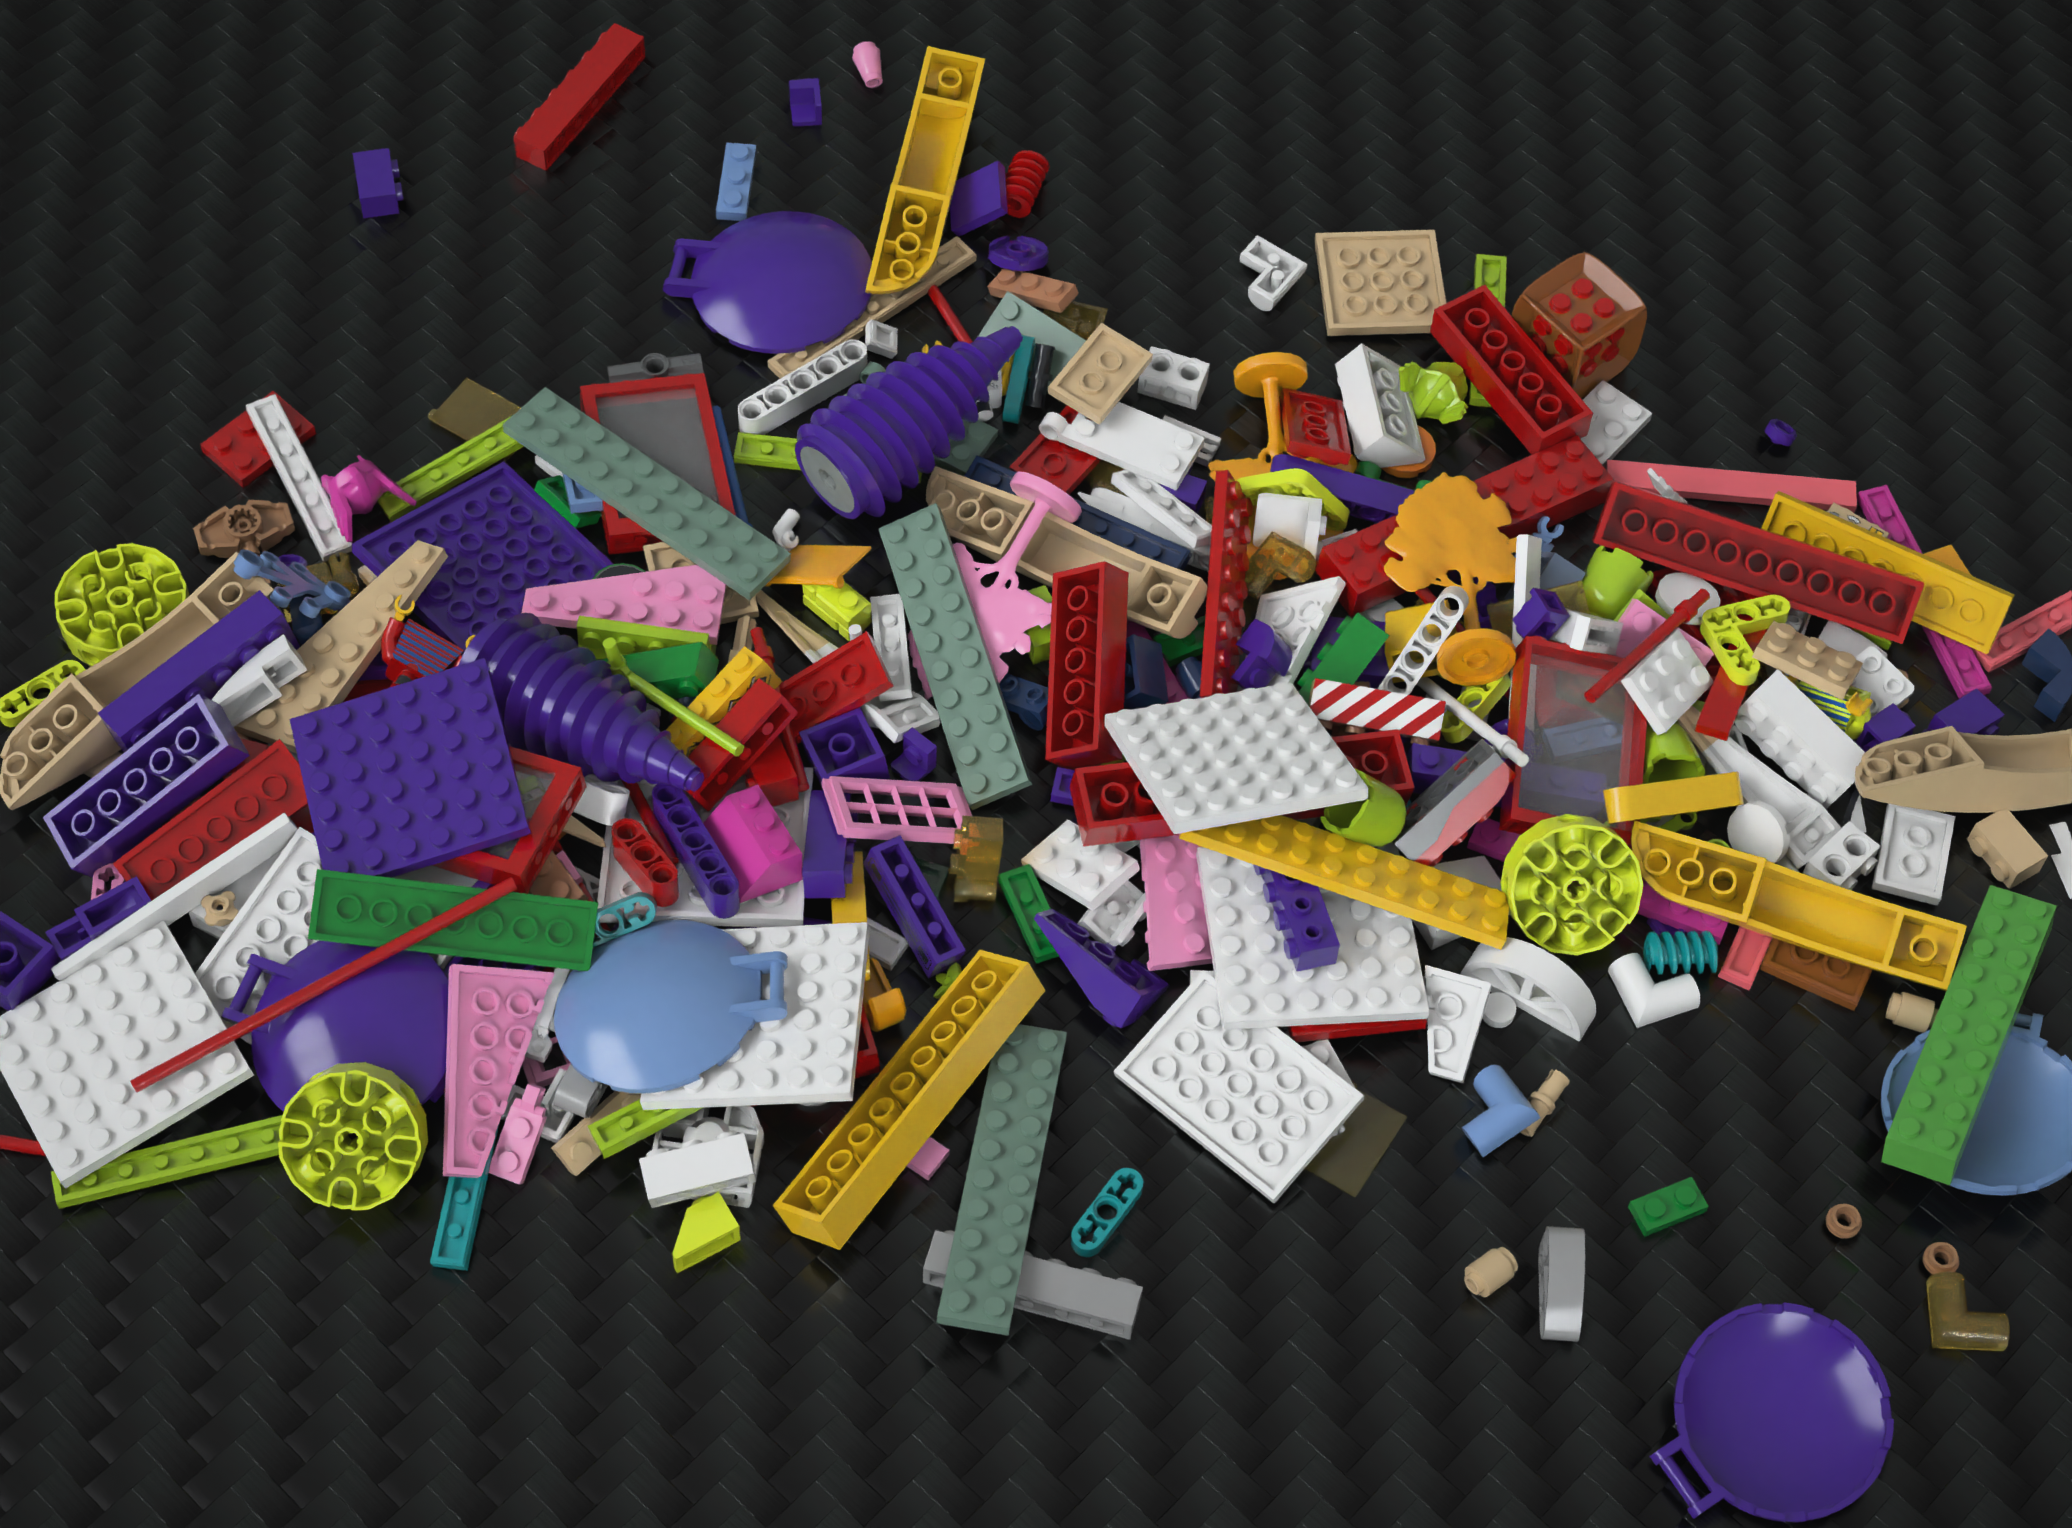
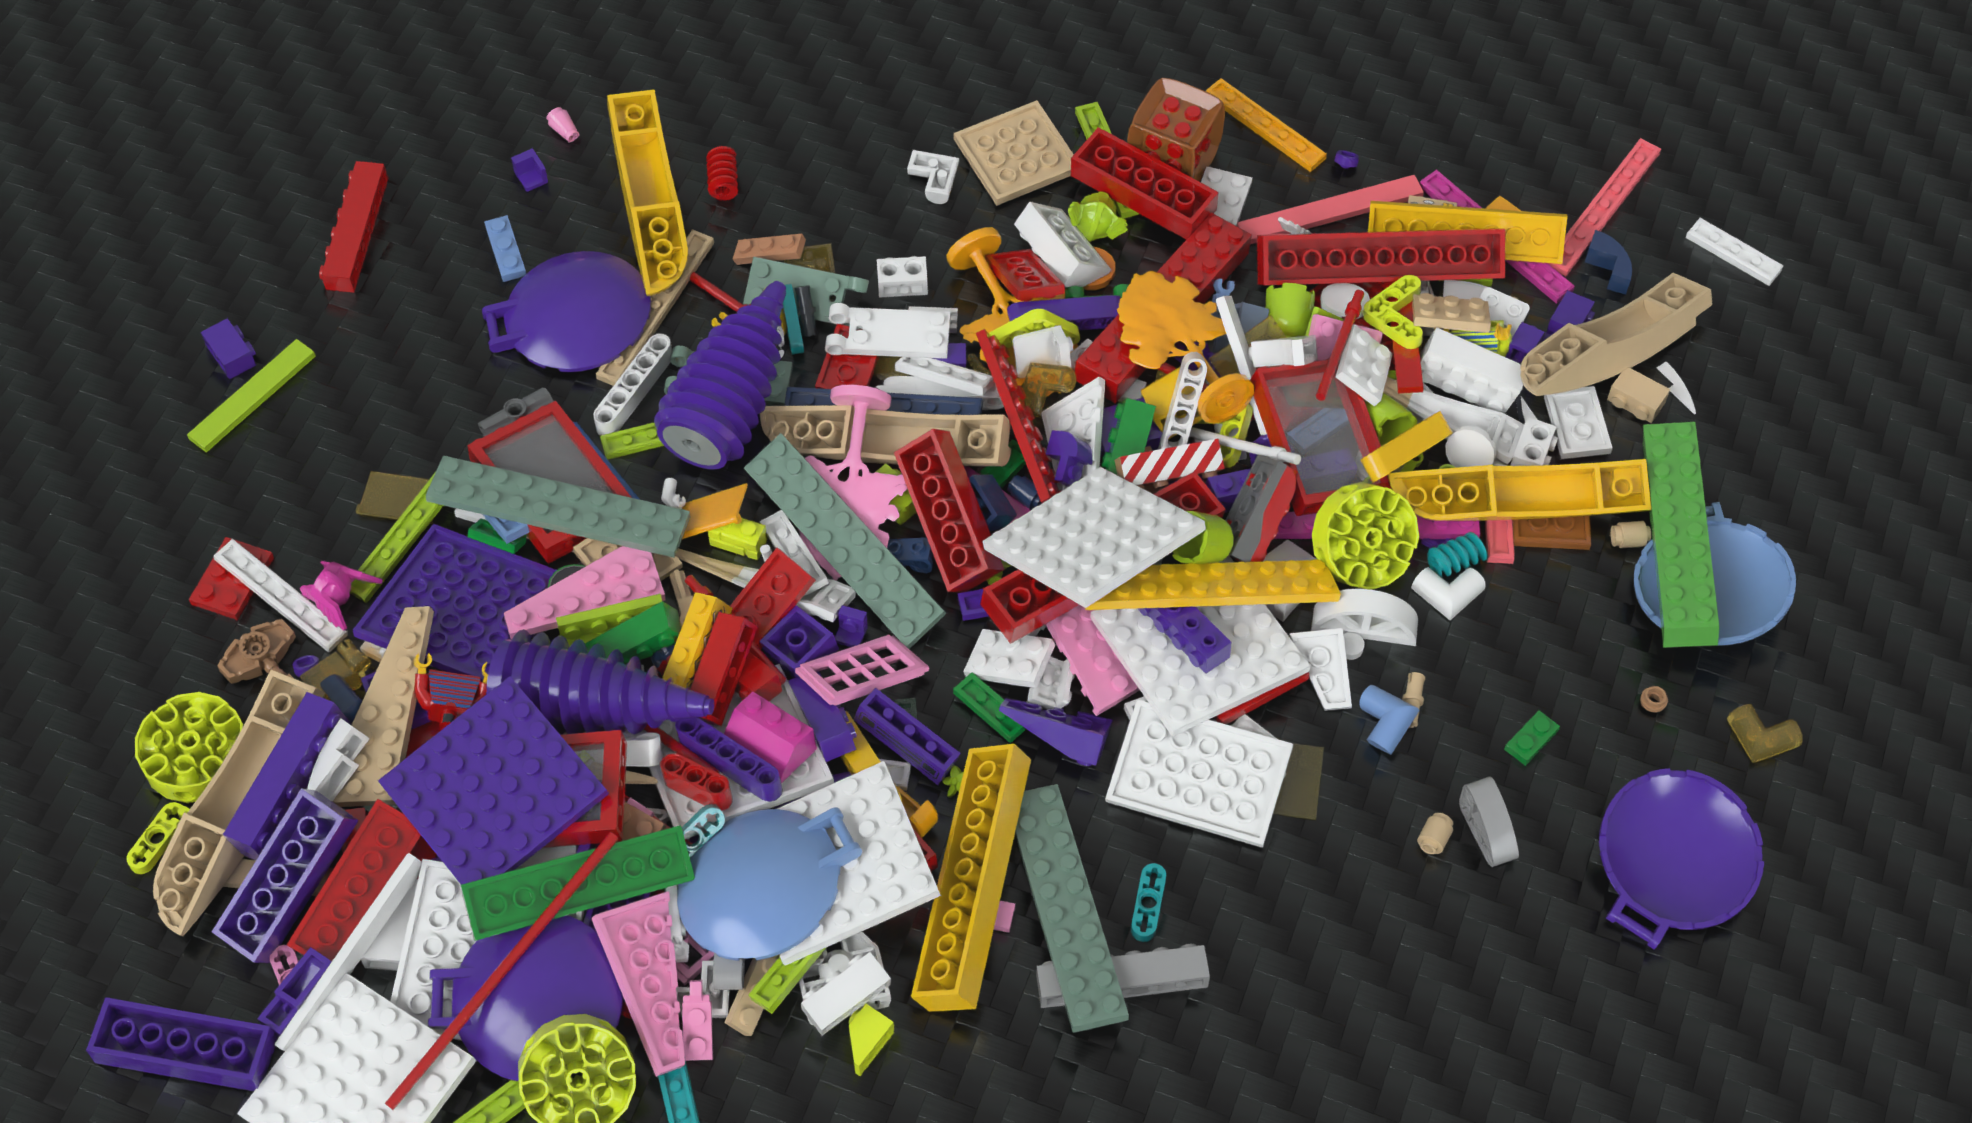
camera: 20 degrees left, 0 degrees up
tan plate [201,891,239,926] -> none
medium blue plant [234,549,351,618] -> none
lime bar [603,638,744,756] -> none
white tile [865,319,898,359] -> none
clear yellow hinge [949,815,1003,902] -> none
dark purple tile [950,161,1008,237] -> none
dark purple tile [988,236,1049,271] -> none
tan plate [1048,323,1153,425] -> none
dark purple brick [1512,587,1570,641] -> none
medium nougat plate [1923,1242,1959,1277] -> none
none -> lime tile [187,339,316,452]
none -> light orange tile [1206,78,1327,172]

